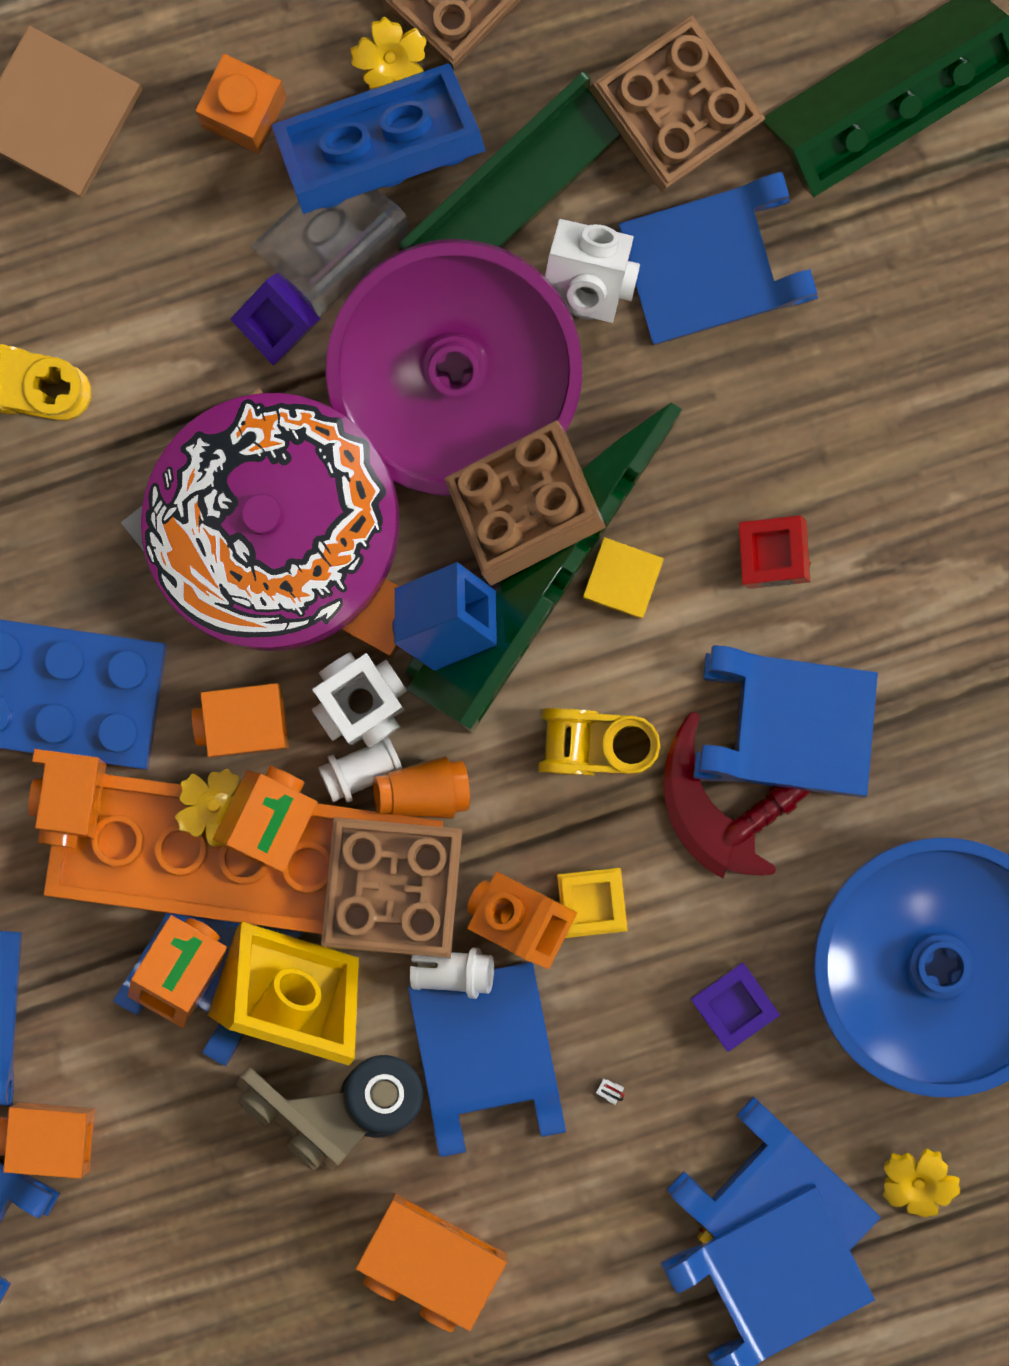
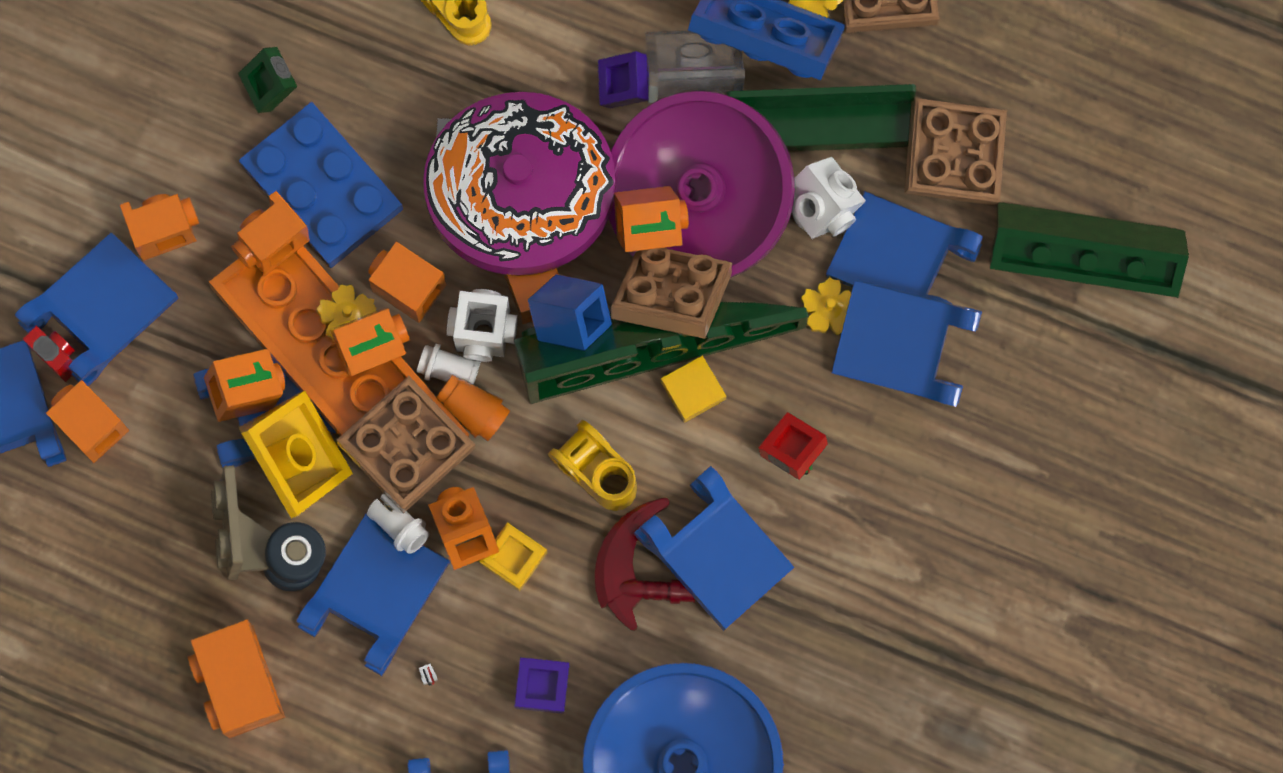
camera: 35 degrees right, 10 degrees down
none -> orange brick [614,186,689,252]
none -> yellow plant [801,277,851,335]
none -> blue flag [832,280,982,407]

